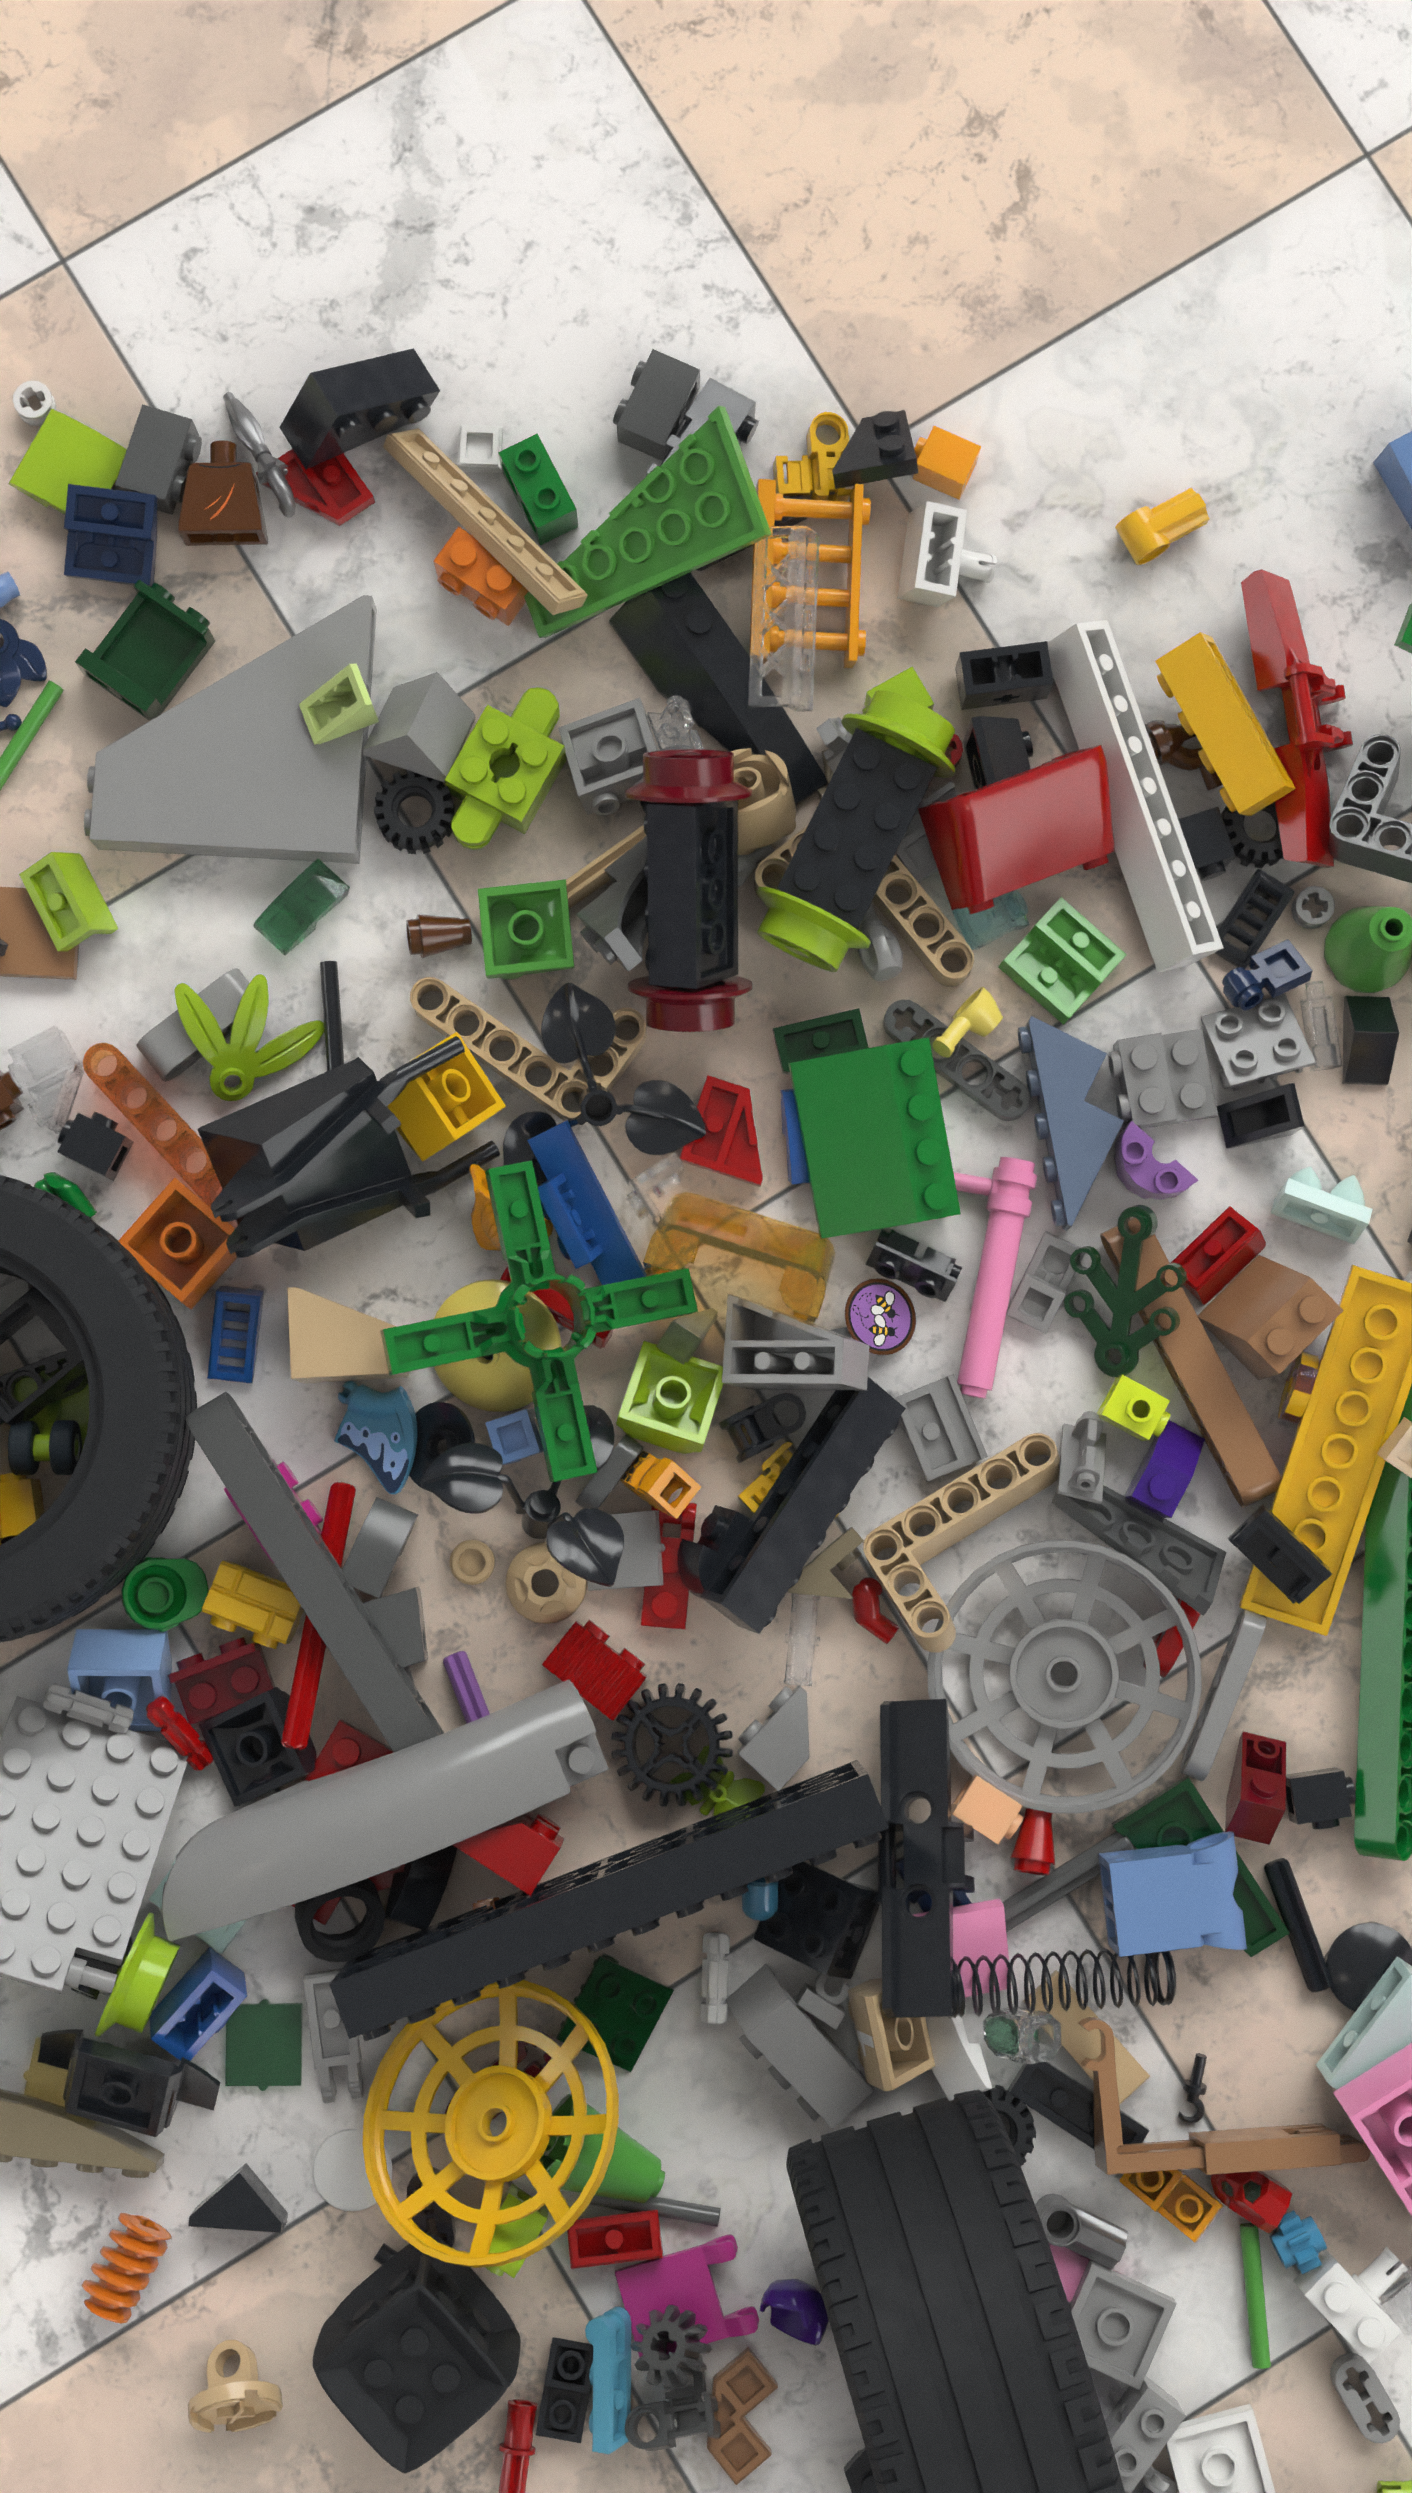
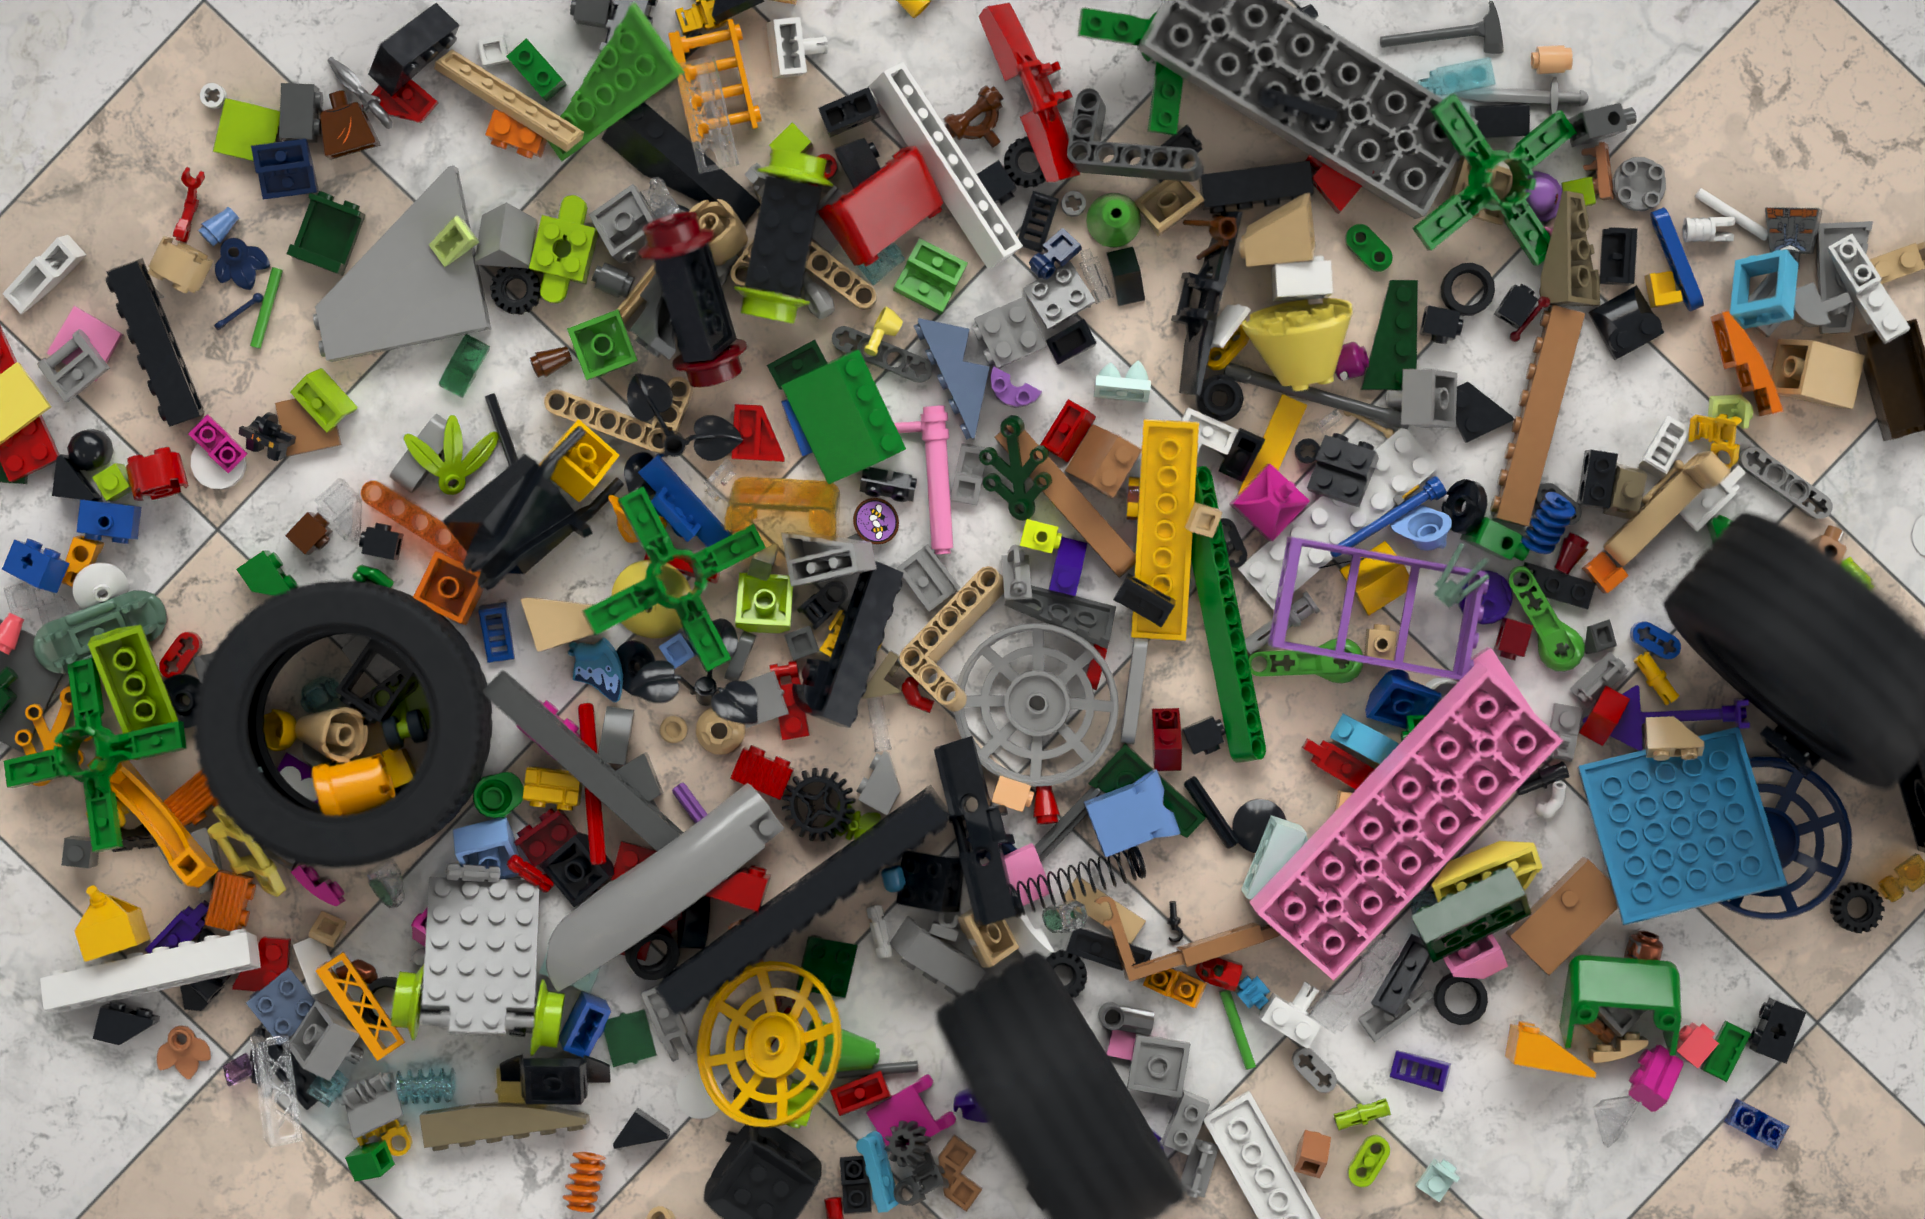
camera: 10 degrees left, 5 degrees up
light orange leg [620,1451,701,1519] -> none
yellow brick [1155,632,1296,816] -> none
none -> dark grey brick [591,263,634,298]
none -> dark grey plate [784,626,820,661]

